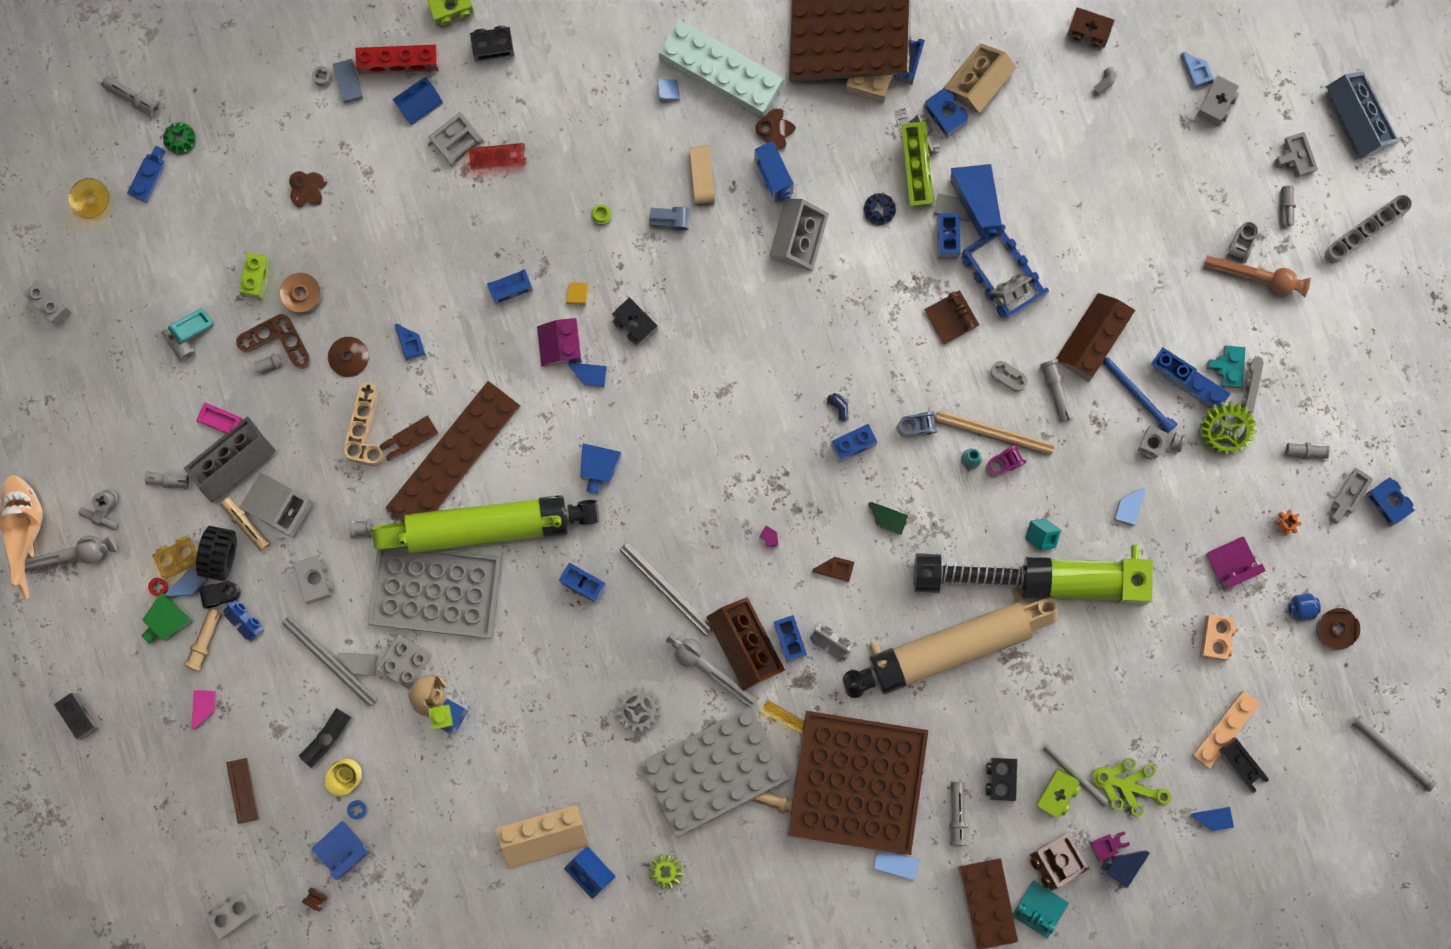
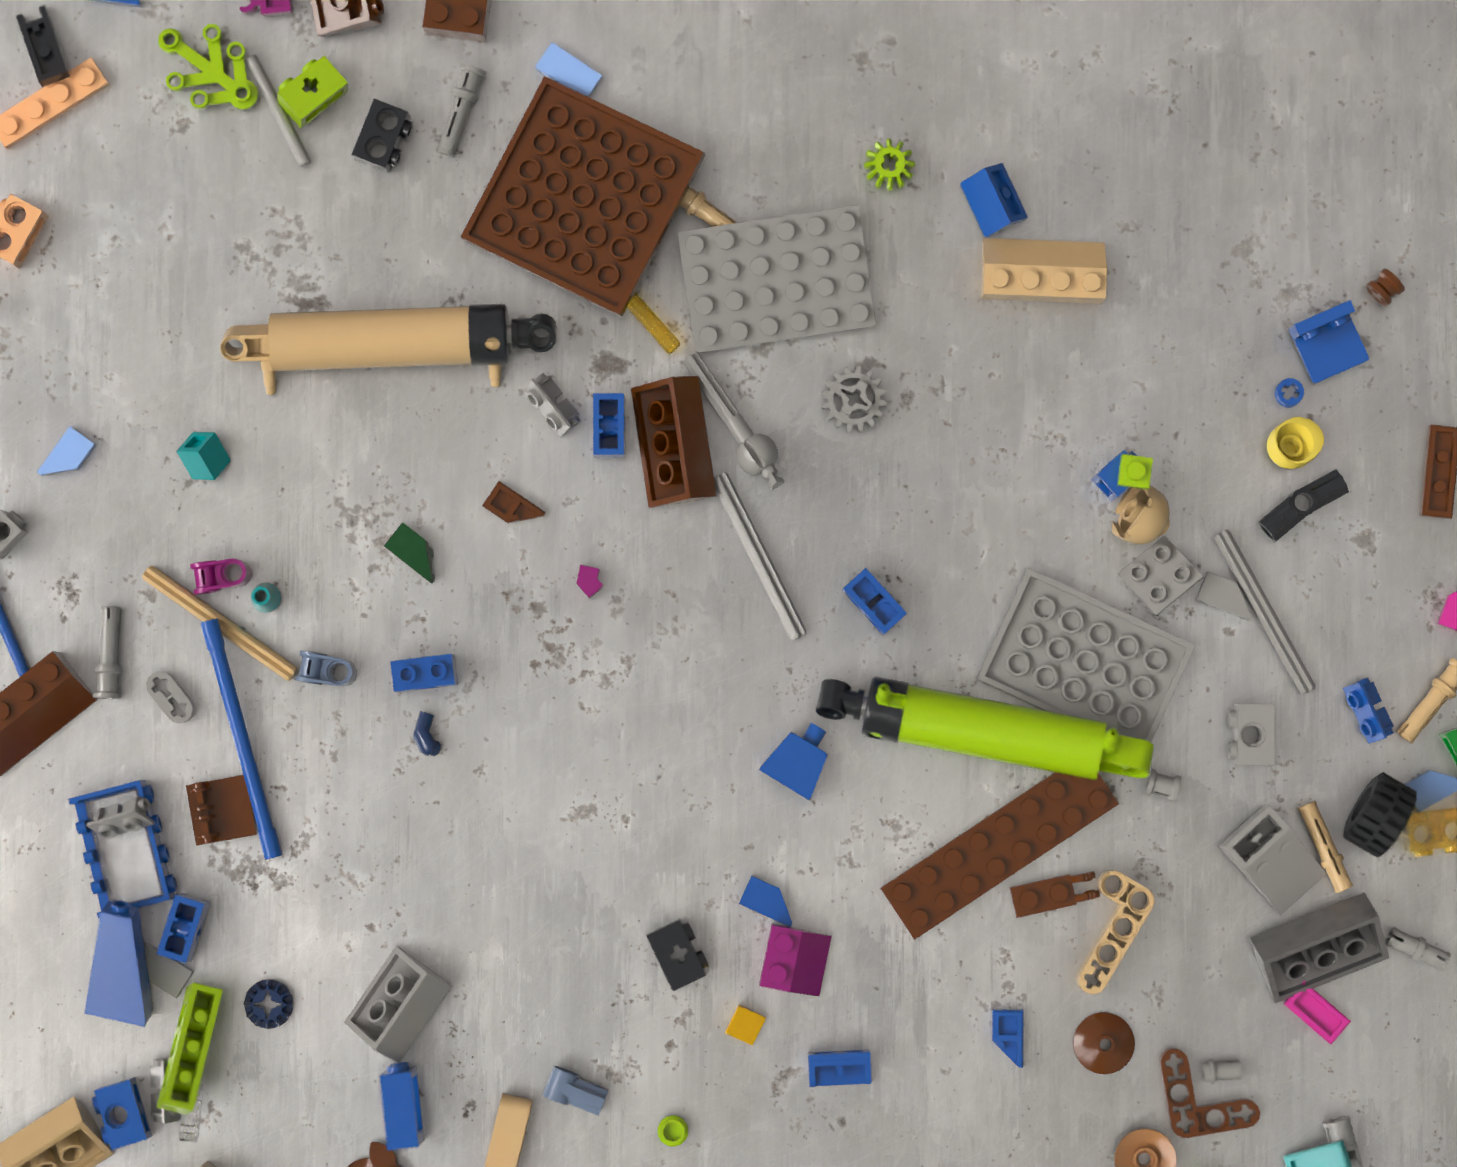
camera: 155 degrees left, 5 degrees up
black piece [199,581,241,609] -> none
piece [913,545,1153,605] -> none
none -> blue piece [200,618,283,860]

